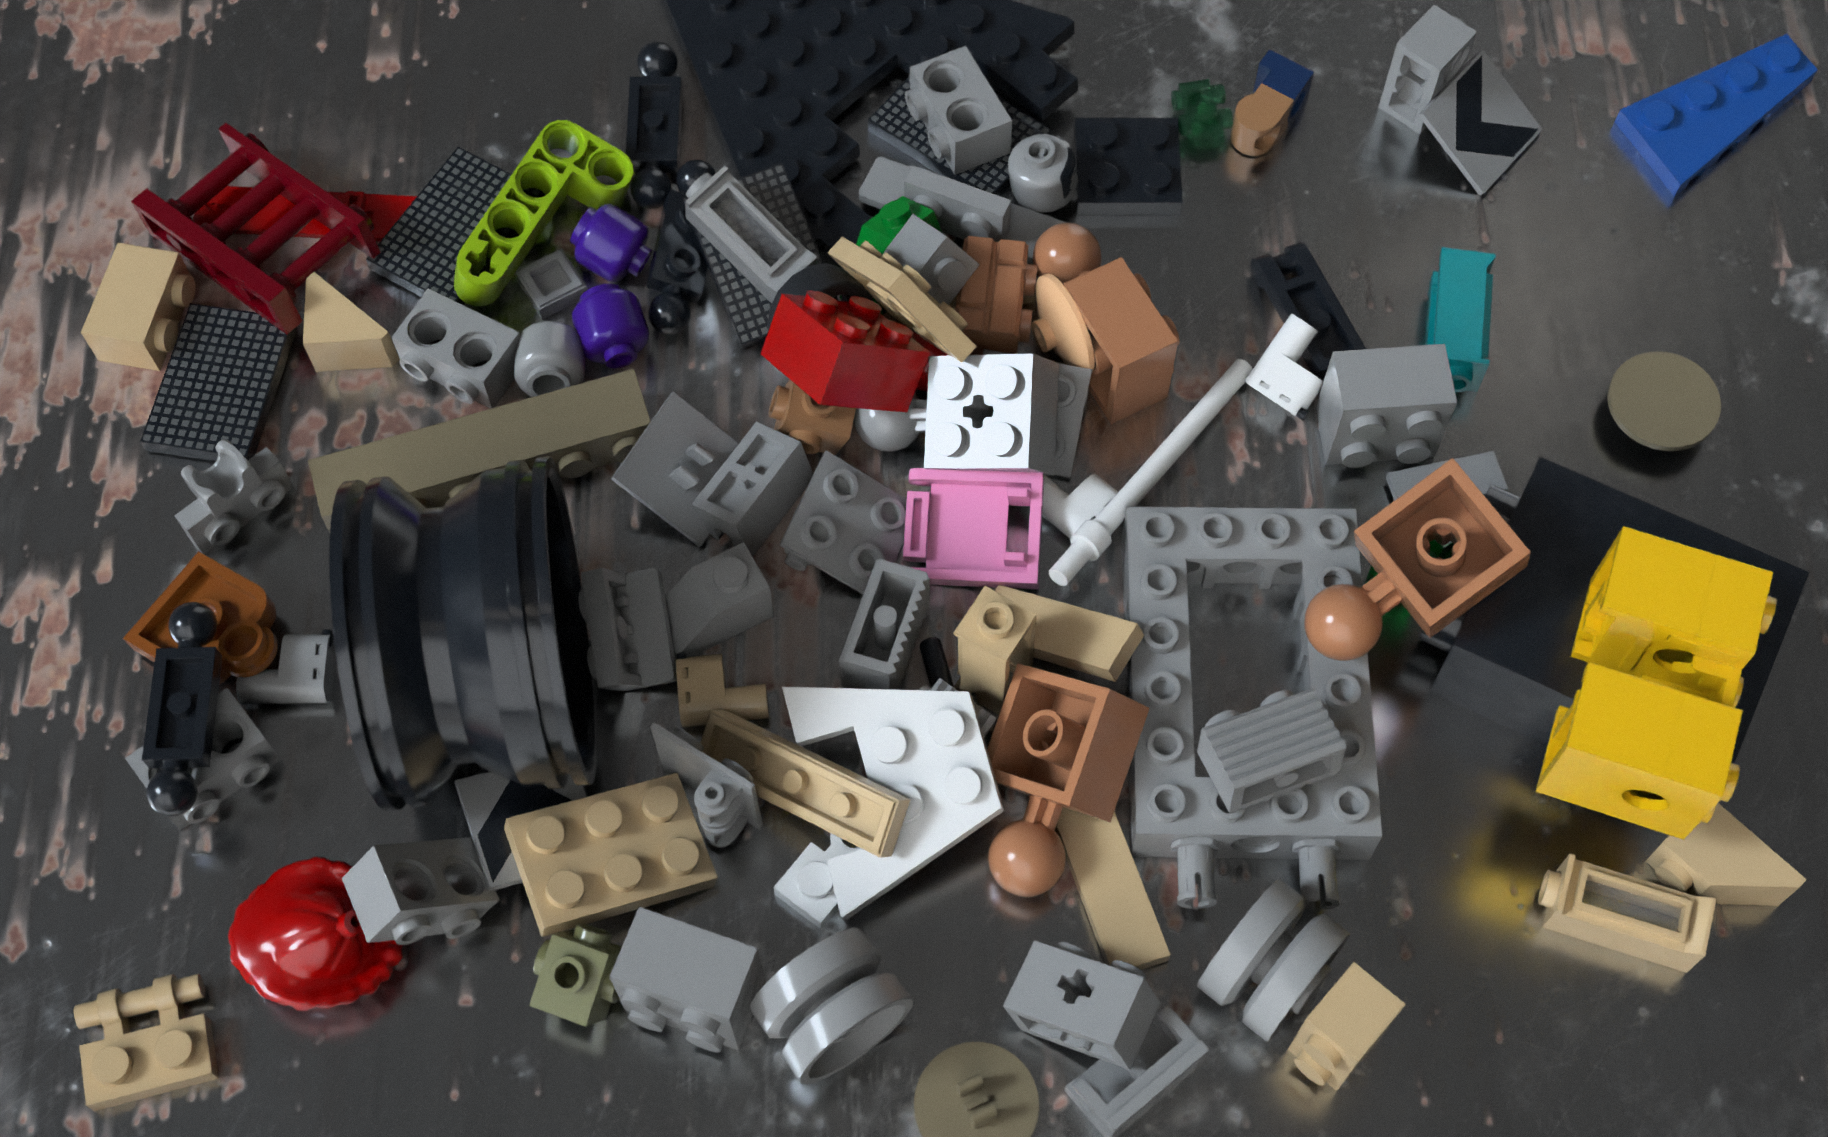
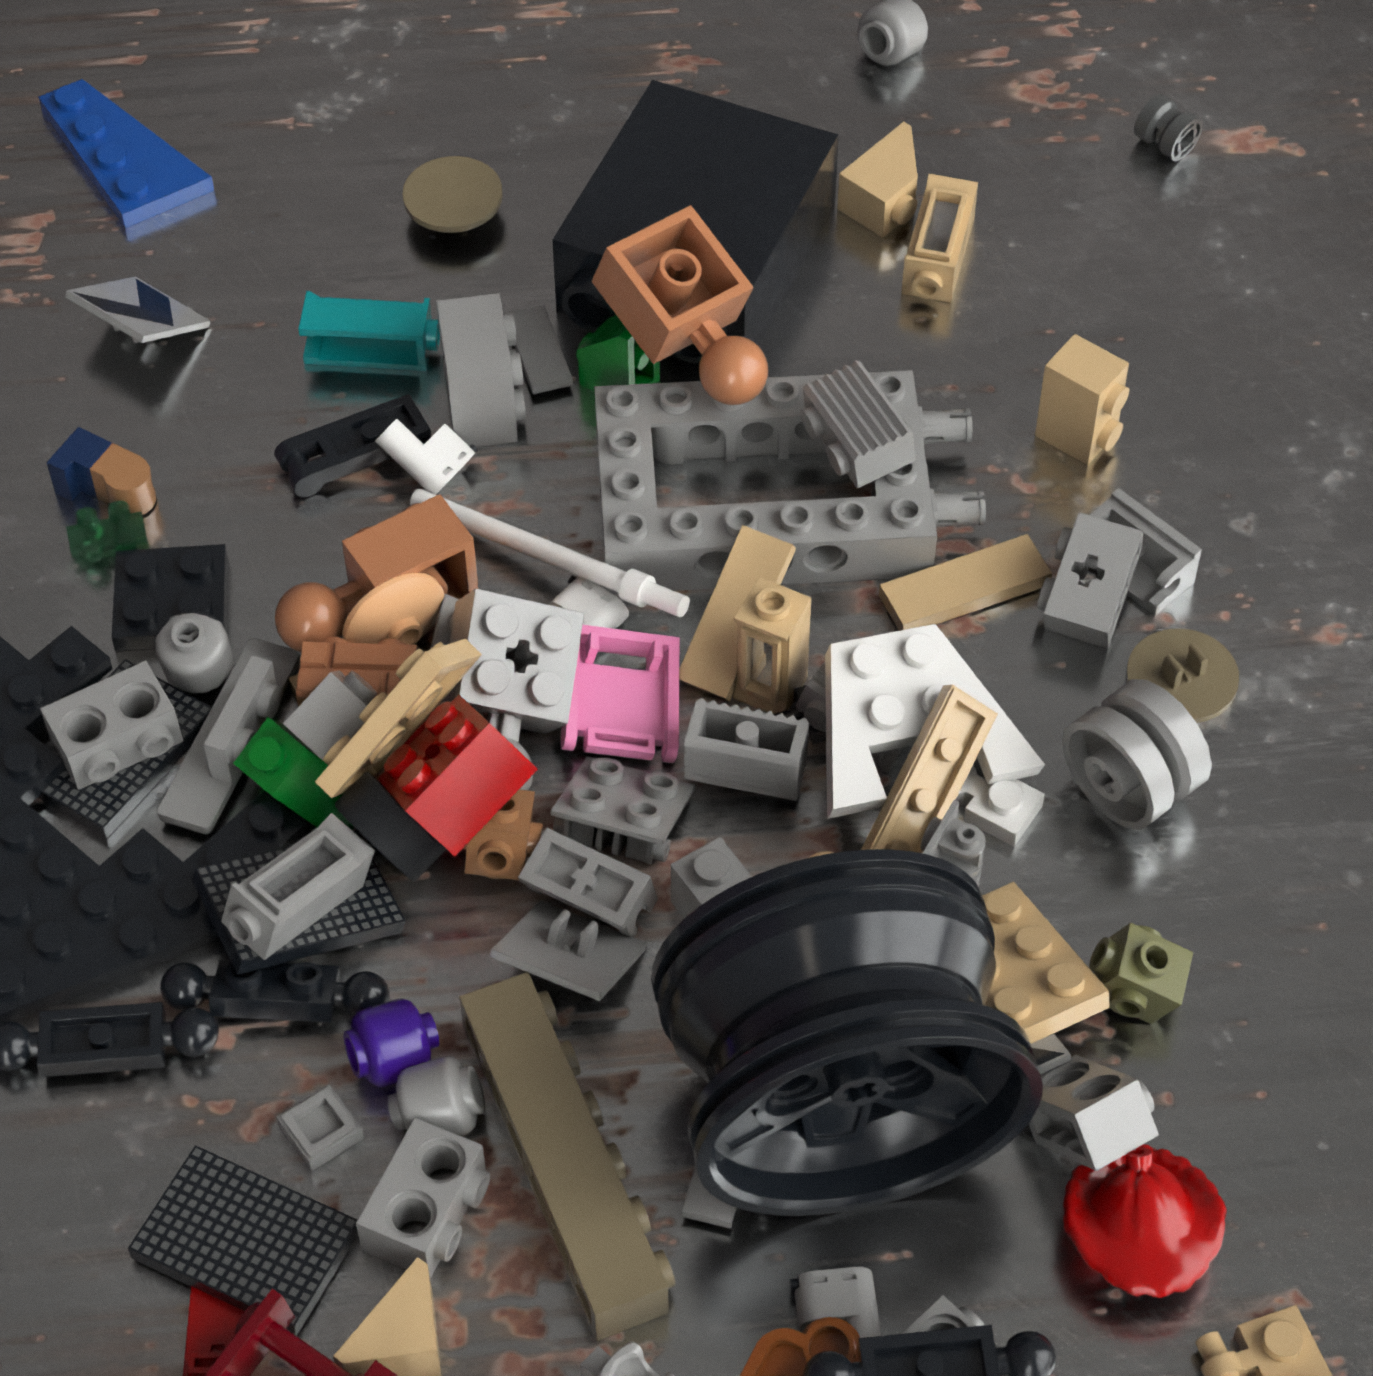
camera: 95 degrees left, 10 degrees down
lime beam [454,120,633,306] -> none
dark purple head [570,204,653,283] -> none
light grey brick [609,907,766,1052] -> none
nougat brick [987,663,1150,897] -> none
light grey wheel [1197,879,1351,1042] -> none
light grey brick [1378,5,1477,135] -> none
yellow piece [1535,526,1777,840] -> none

